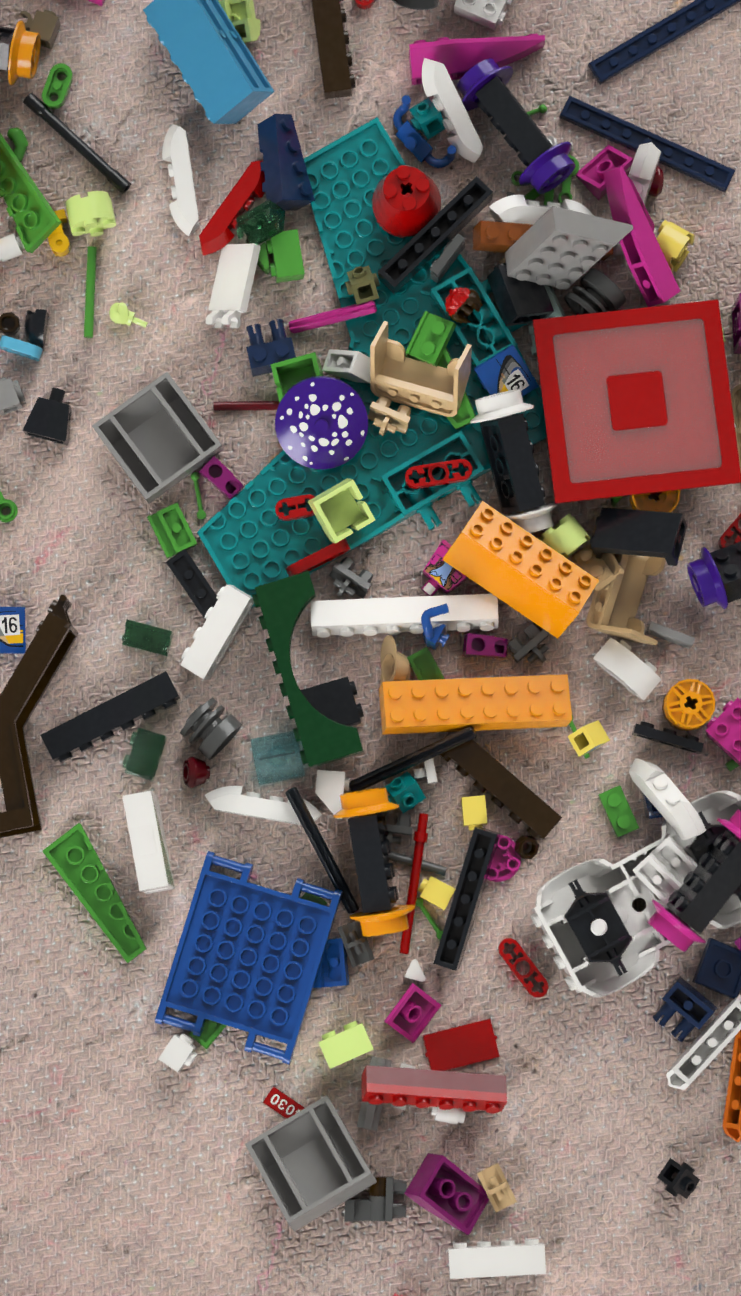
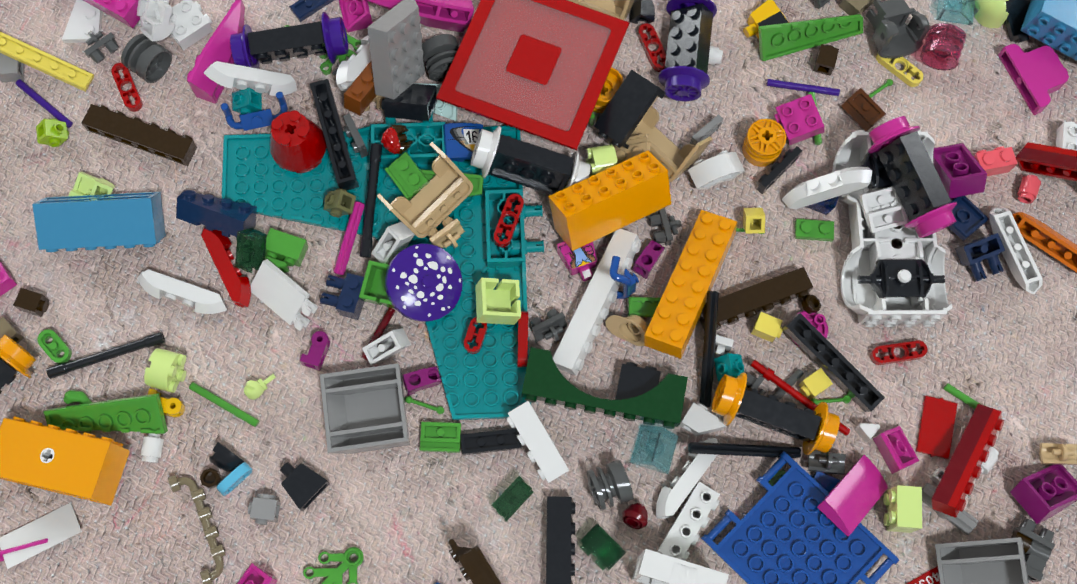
camera: 65 degrees left, 10 degrees down
none -> dark brown brick [13,288,49,317]
none -> magenta leg [300,331,330,371]
none -> black piece [360,143,383,258]
none -> white slope [362,328,411,365]
none -> white brick [657,482,720,561]
none -> dark pink slope [817,454,888,536]
none -> bright green bar [943,383,982,409]

